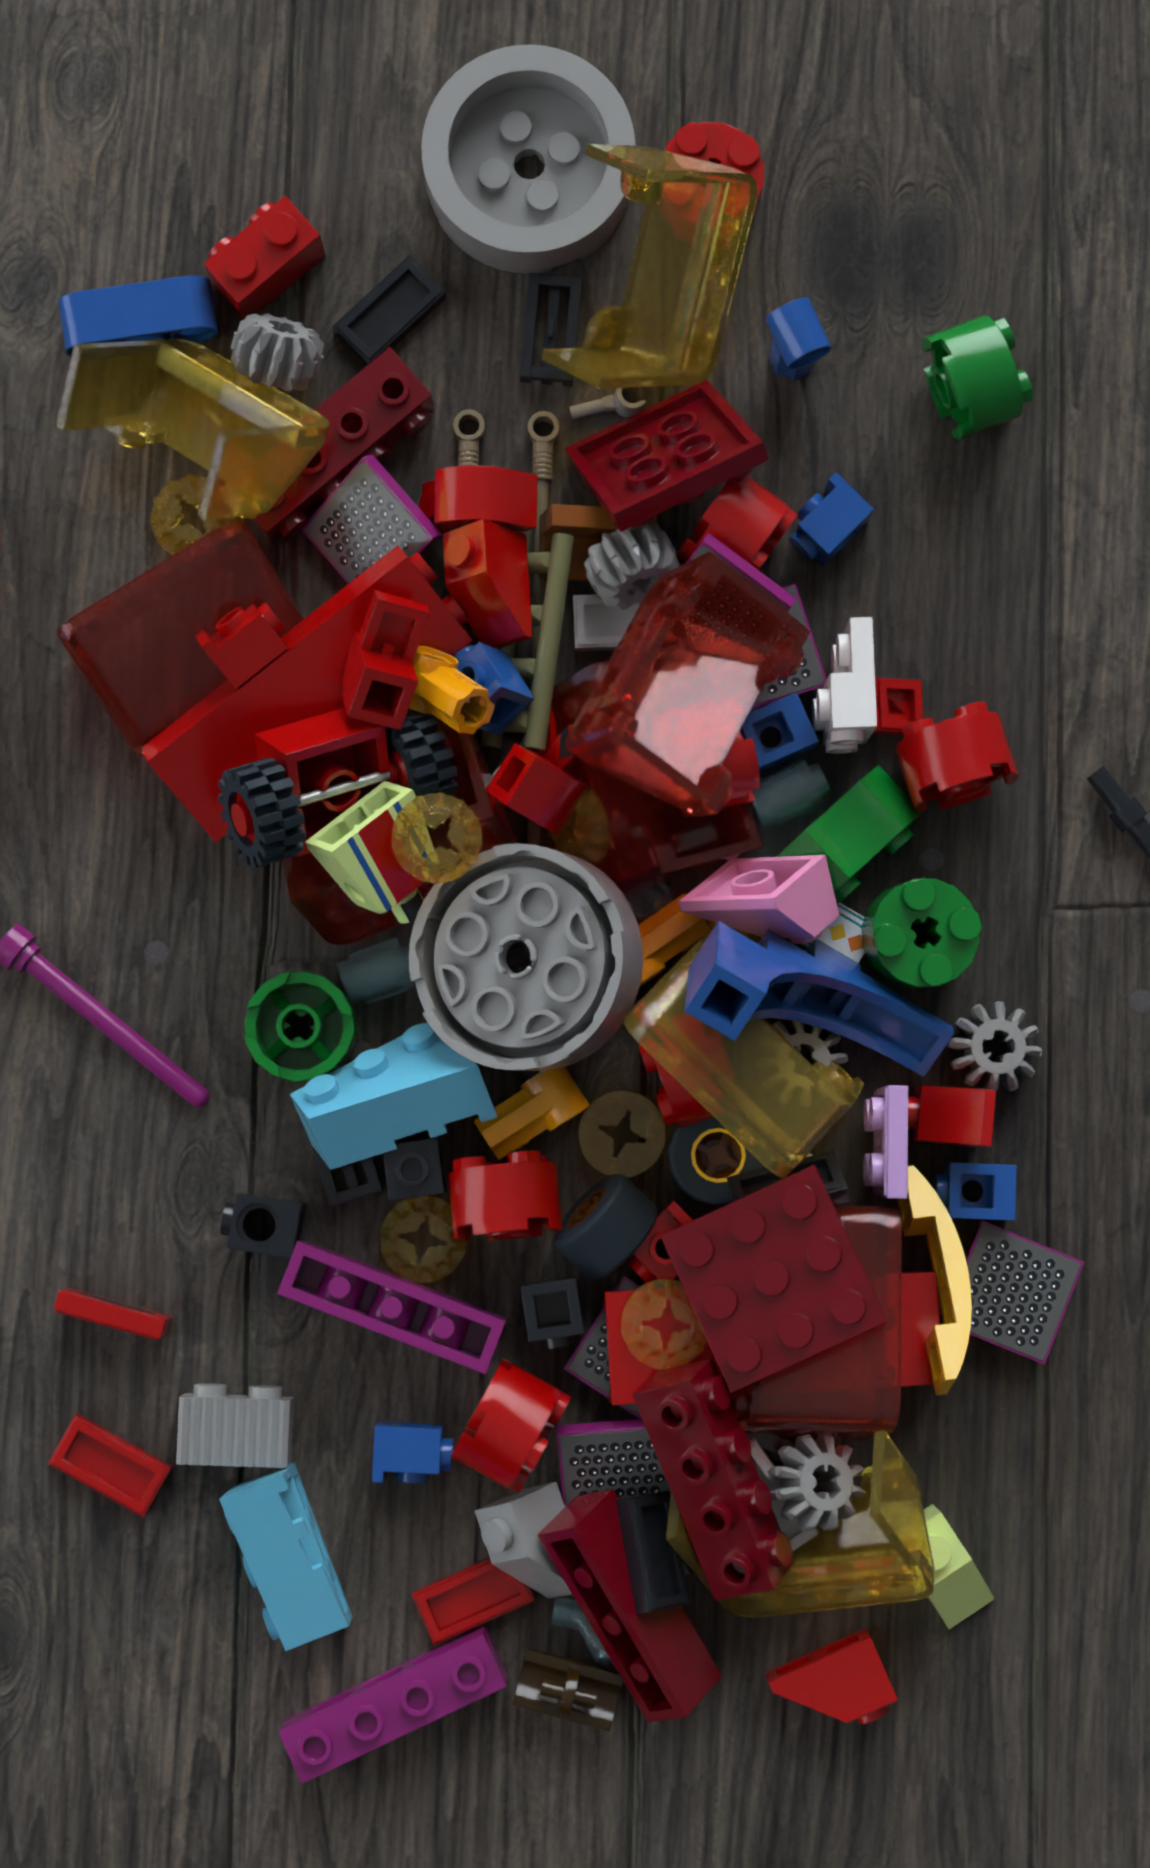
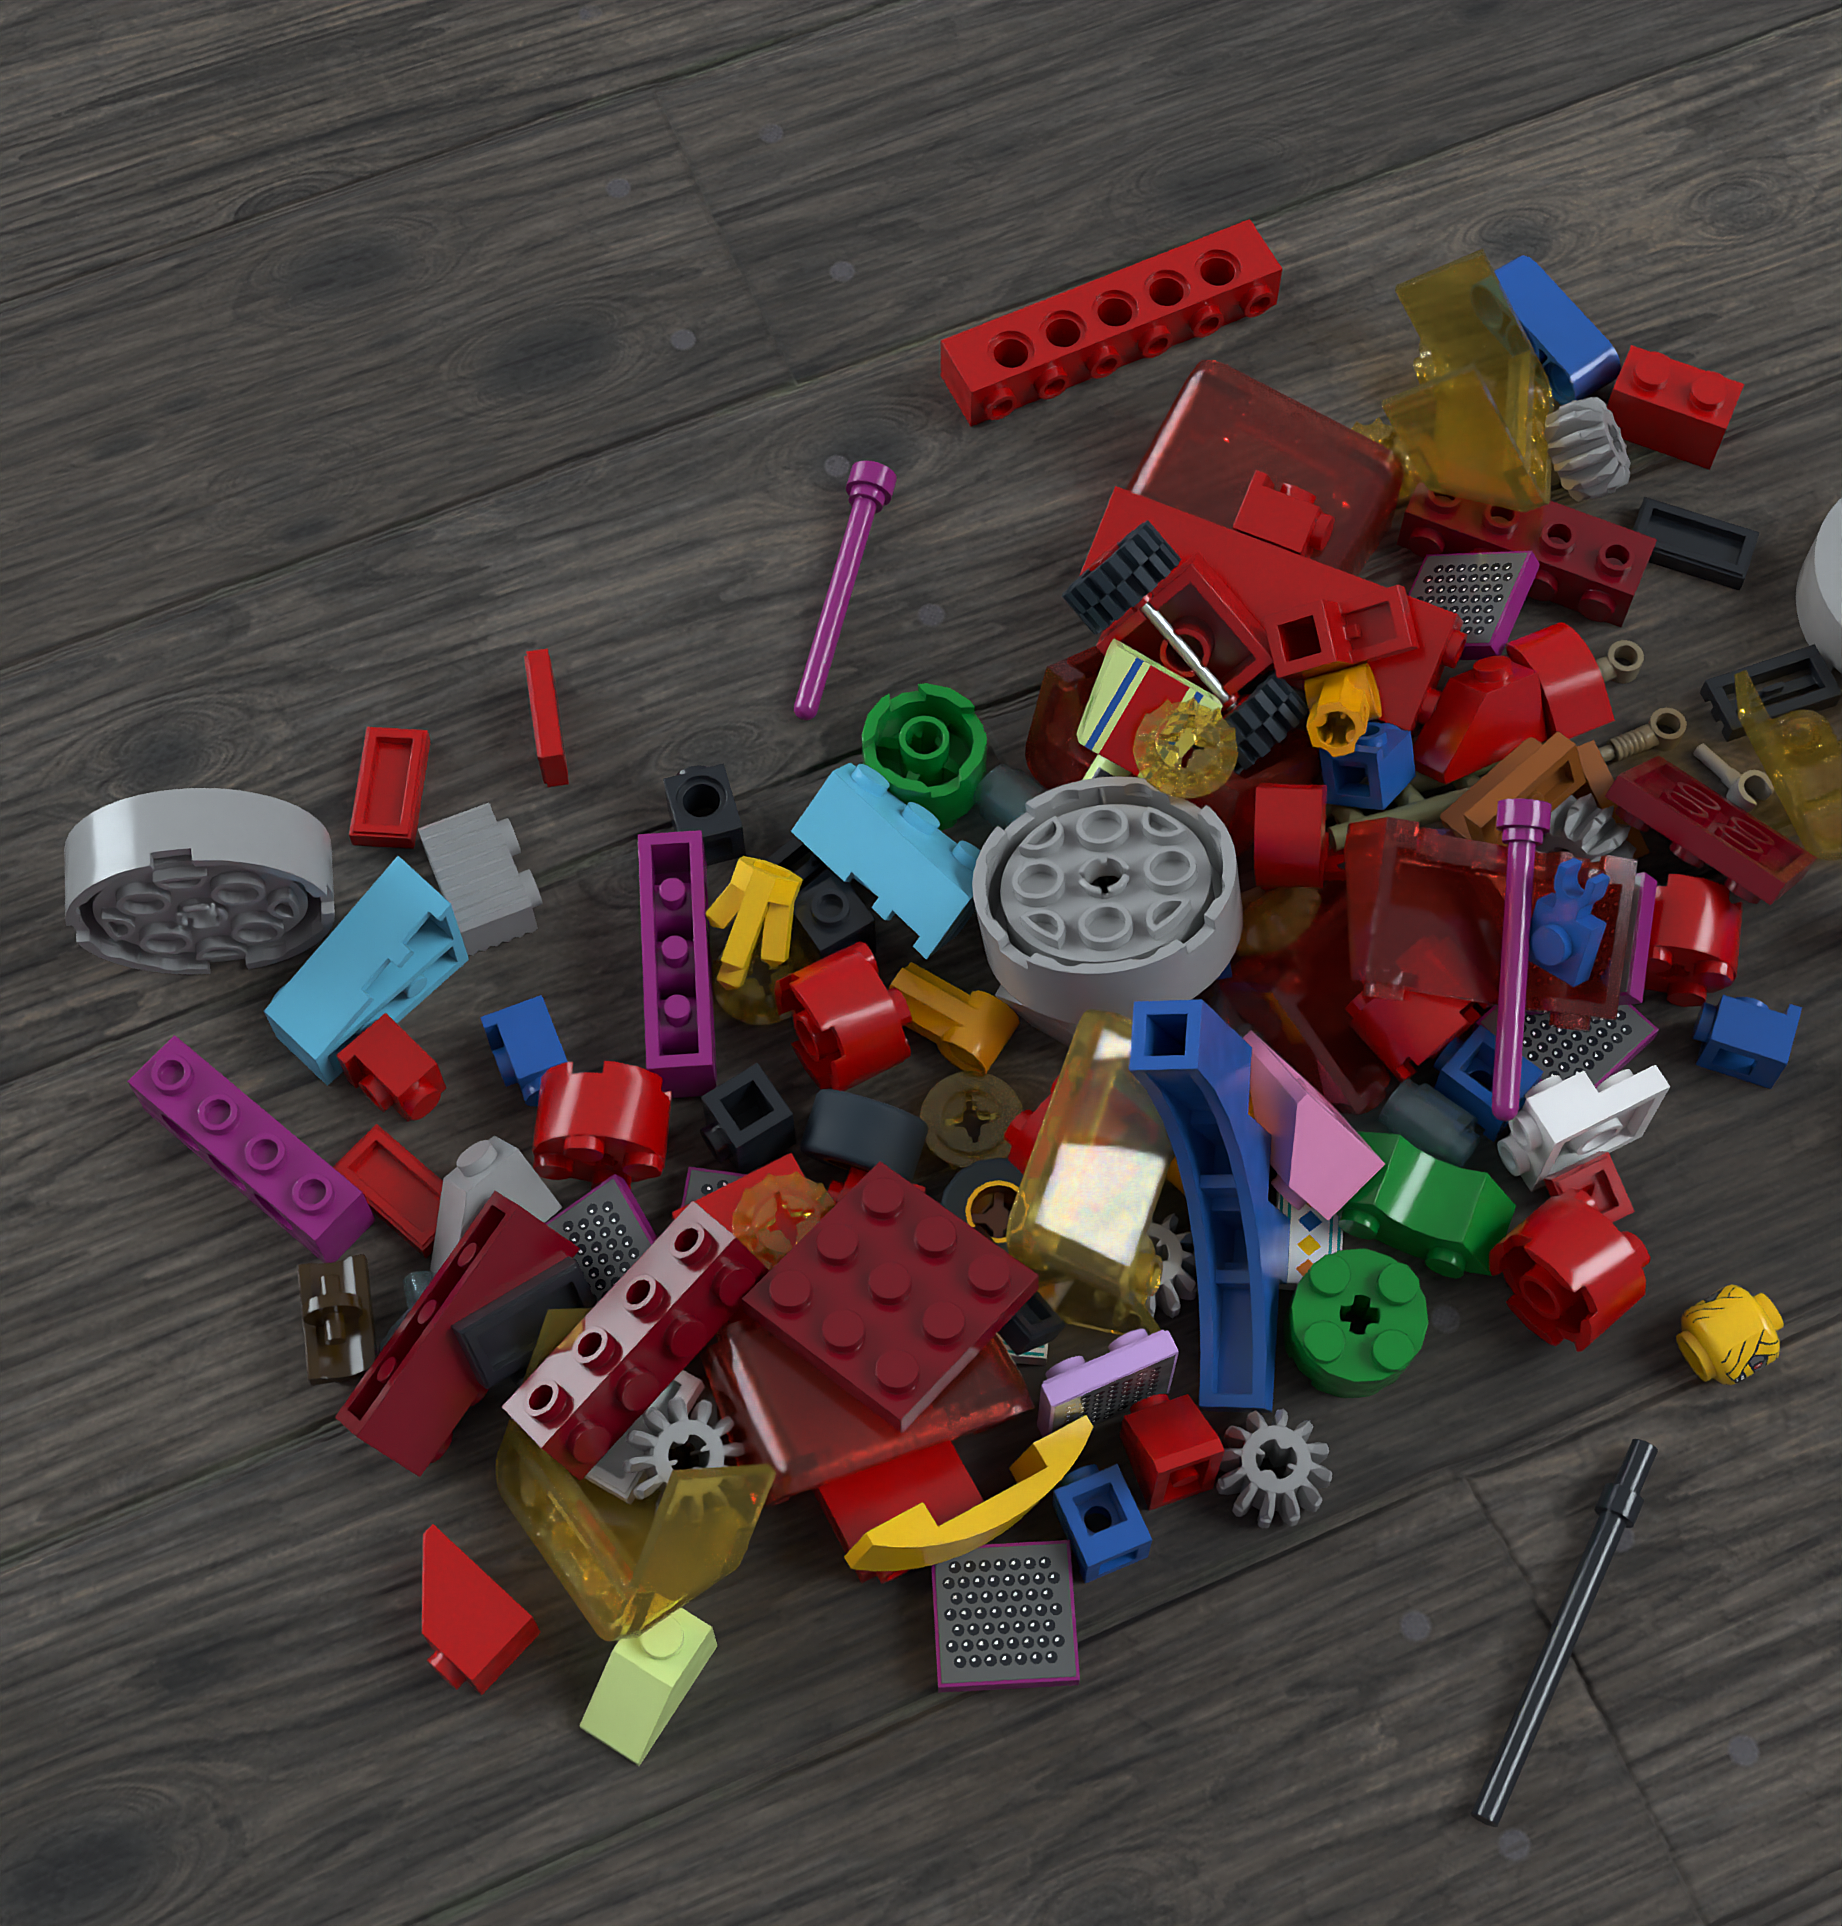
camera: 65 degrees right, 20 degrees down
none -> light grey brick [64,788,335,974]
none -> red brick [336,1013,447,1122]
none -> yellow rock [705,856,803,990]
none -> dark orange panel [1440,731,1586,864]
none -> magenta piece [1492,799,1552,1121]
none -> blue plate [1528,857,1610,987]
none -> yellow head [1676,1284,1784,1386]

